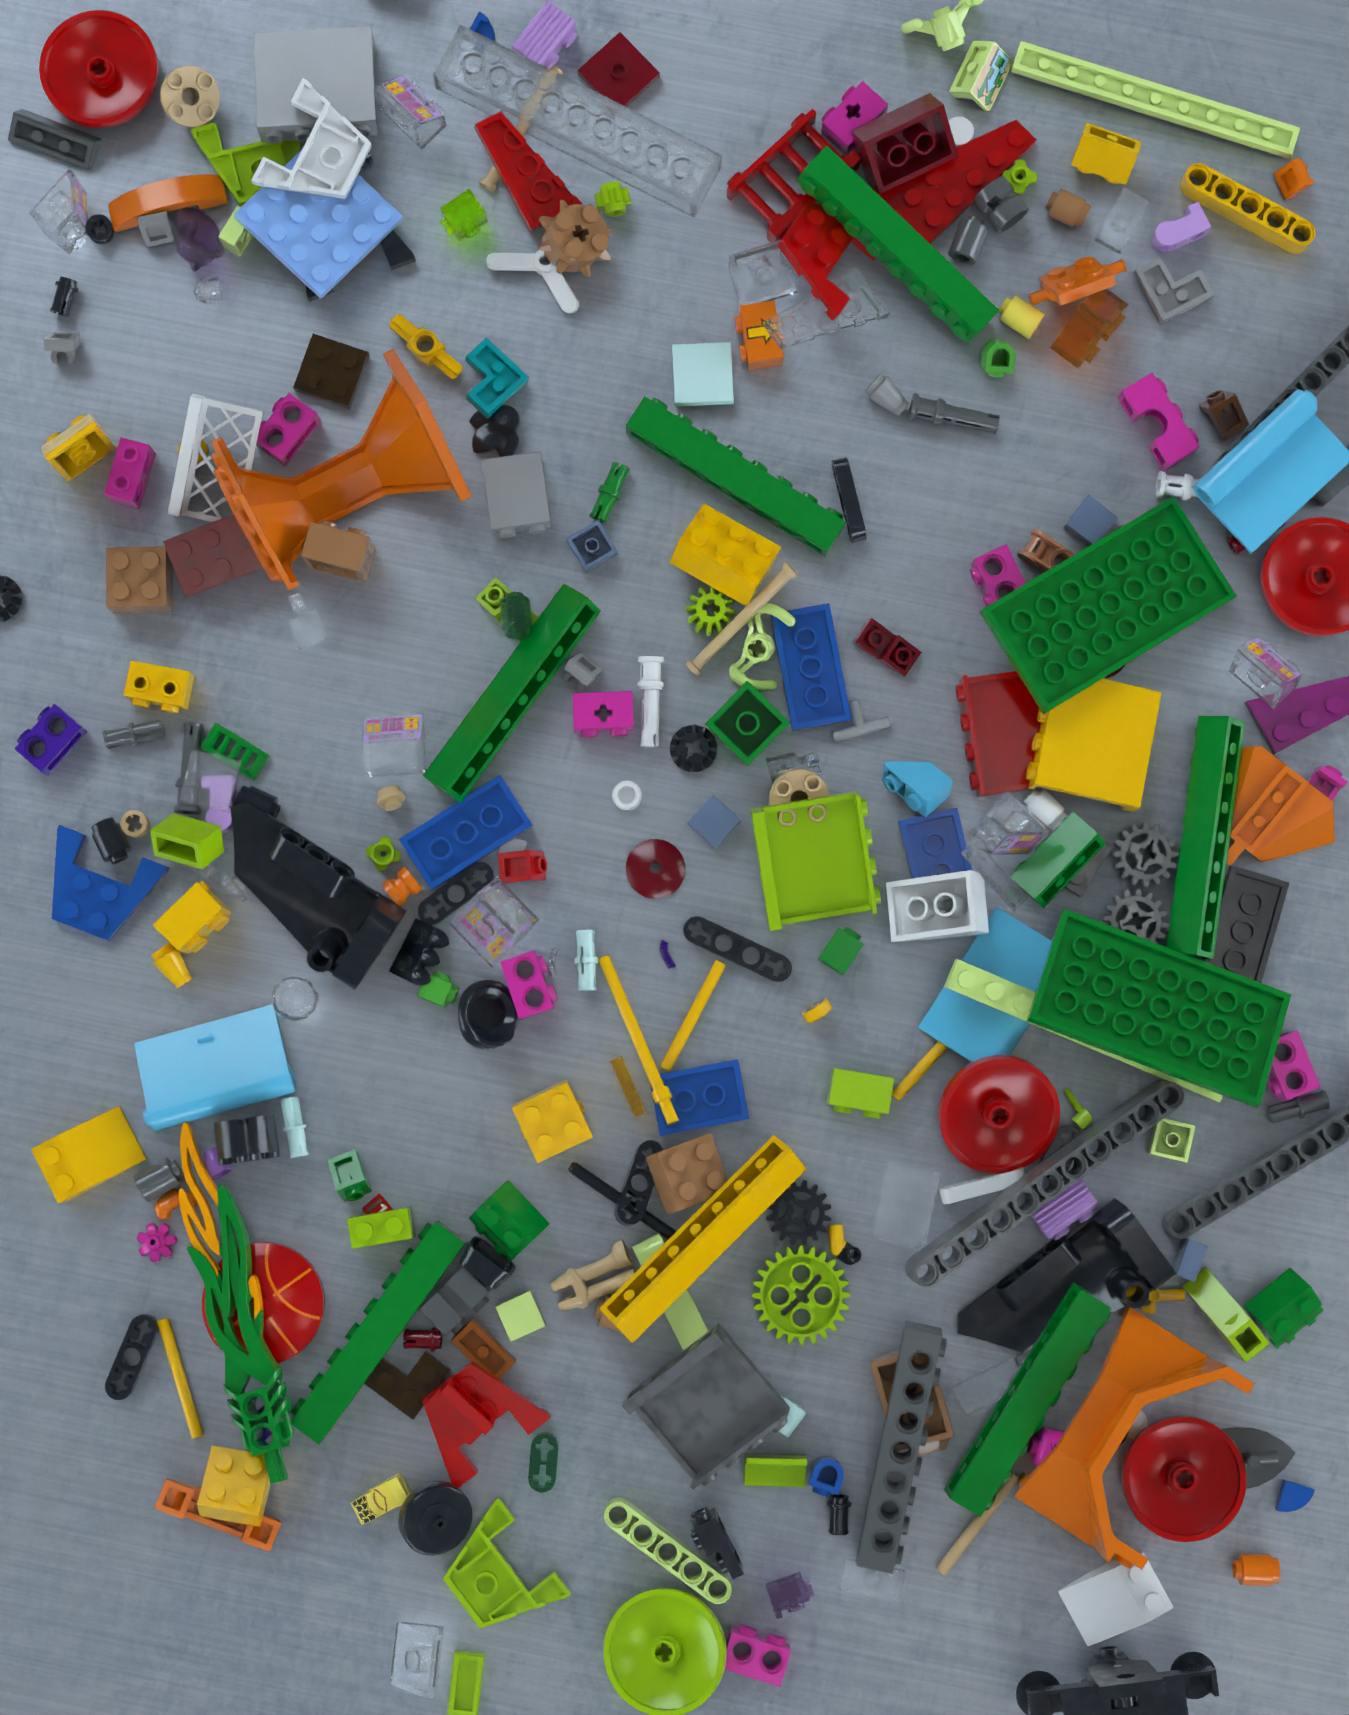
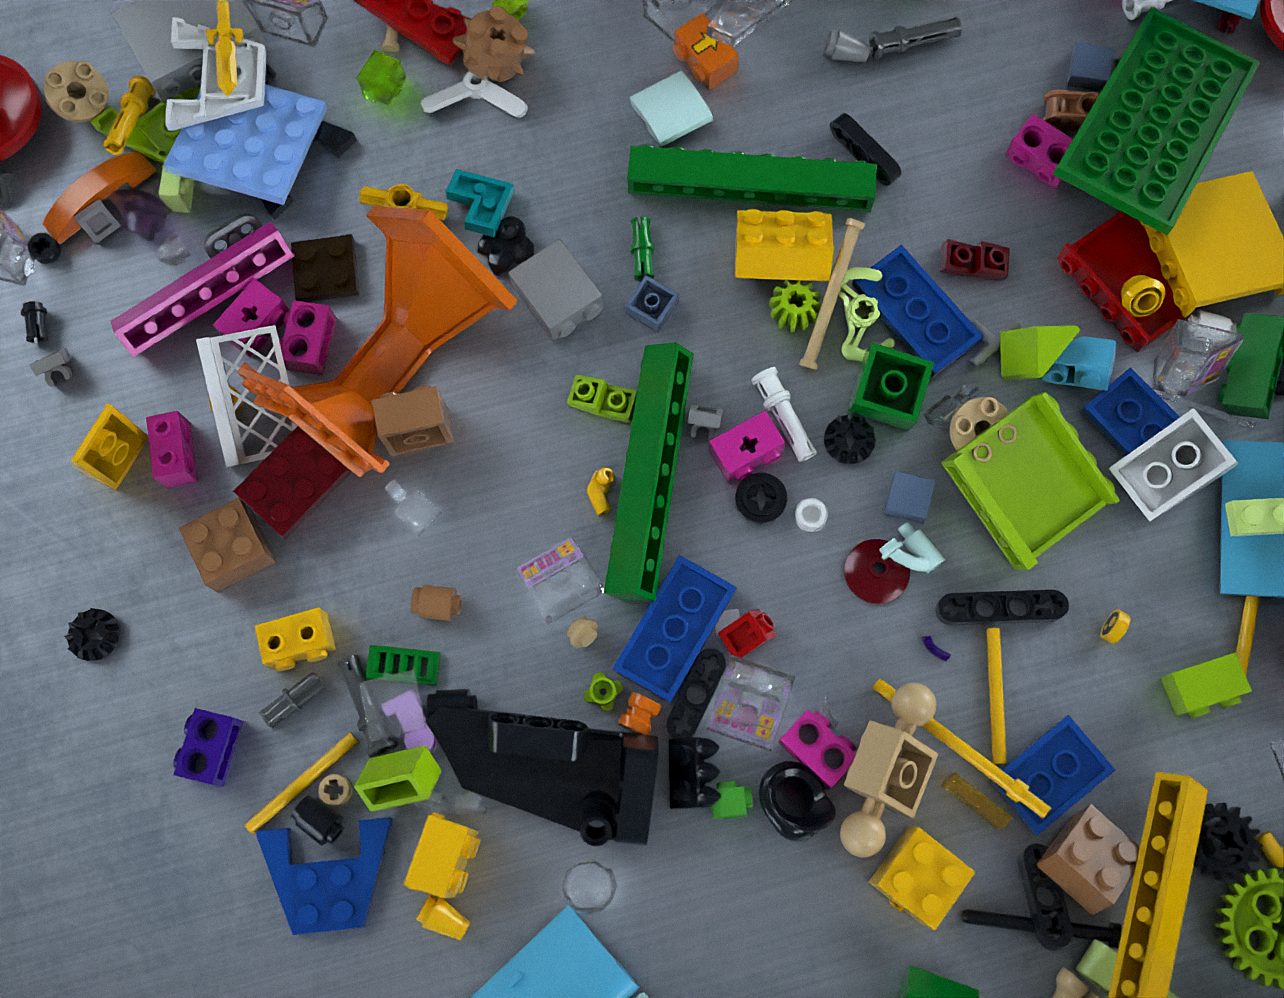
camera: 20 degrees left, 10 degrees down
clear green brick [500,592,532,639] -> none
light aqua pin [574,930,598,992] -> none
green brick [818,927,864,976] -> none
none -> yellow pin [103,75,156,155]
none -> dark pink brick [110,221,294,357]
none -> dark grey plate [204,213,263,258]
none -> yellow sword [205,0,244,97]
none -> dark pink brick [213,279,290,357]
none -> yellow bar [244,732,359,834]
none -> medium nougat brick [411,585,462,621]
none -> yellow arm [586,467,615,517]
none -> black gear [735,472,787,524]
none -> tan brick [840,682,938,858]
none -> light aqua plant [879,522,946,574]
none -> lime slope [1000,325,1080,381]
none -> yellow cone [1121,275,1165,317]

